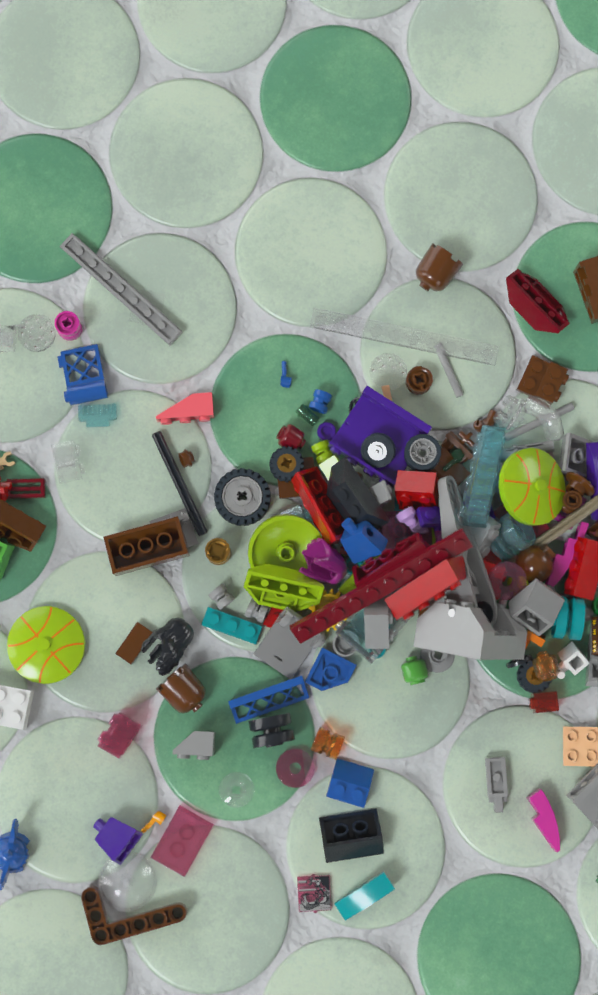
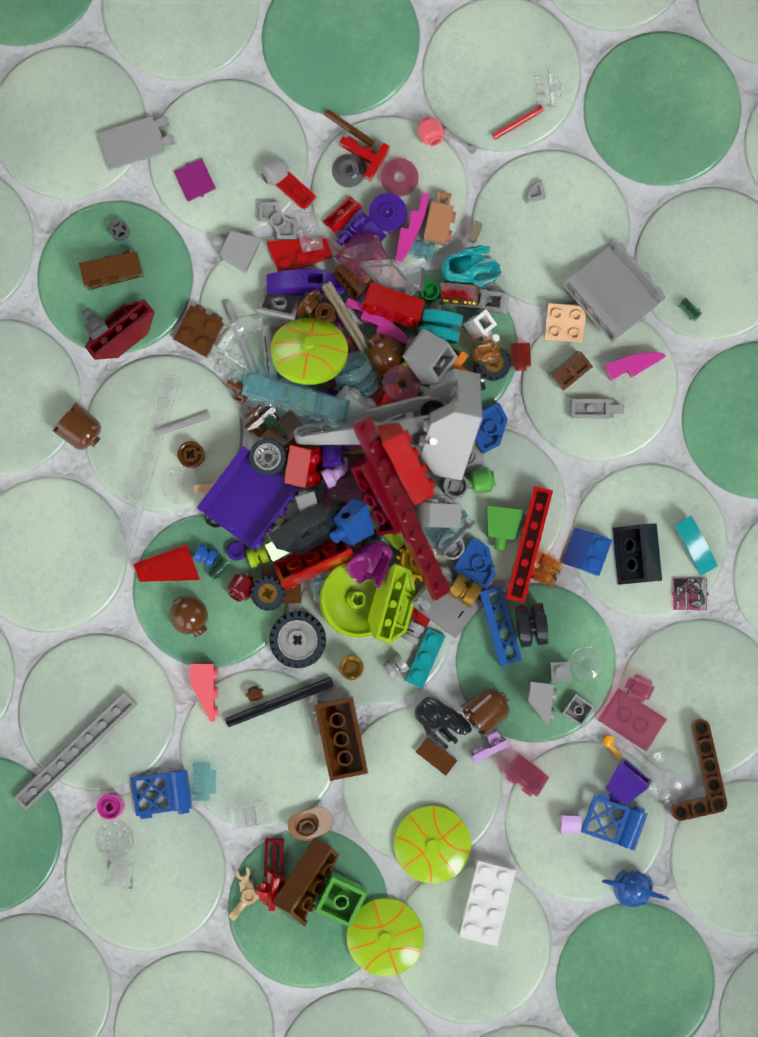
camera: 80 degrees left, 5 degrees up
clear pink tile [276,749,315,788] -> none
blue hand [280,361,292,388] -> none
black wheel [361,433,396,468] -> none
none -> dark grey plate [82,307,109,340]
none -> red wing [133,544,200,582]
none -> reddish brown brick [170,596,208,637]
none -> medium nougat piece [288,807,333,841]
none -> light grey wheel [443,476,468,499]
none -> pearl gold wheel [448,573,483,608]
none -> lavender hinge [471,731,509,763]
none -> blue plate [475,403,508,454]
none -> bright green torso [486,505,524,551]
none -> red brick [505,486,553,603]
none -> reddish brown hinge [548,351,593,391]
none -> light grey brick [549,662,571,682]
none -> lavender brick [560,814,581,834]
none -> light grey piece [562,693,596,727]
none -> blue piece [581,793,648,850]
none -> clear pink head [624,674,655,702]

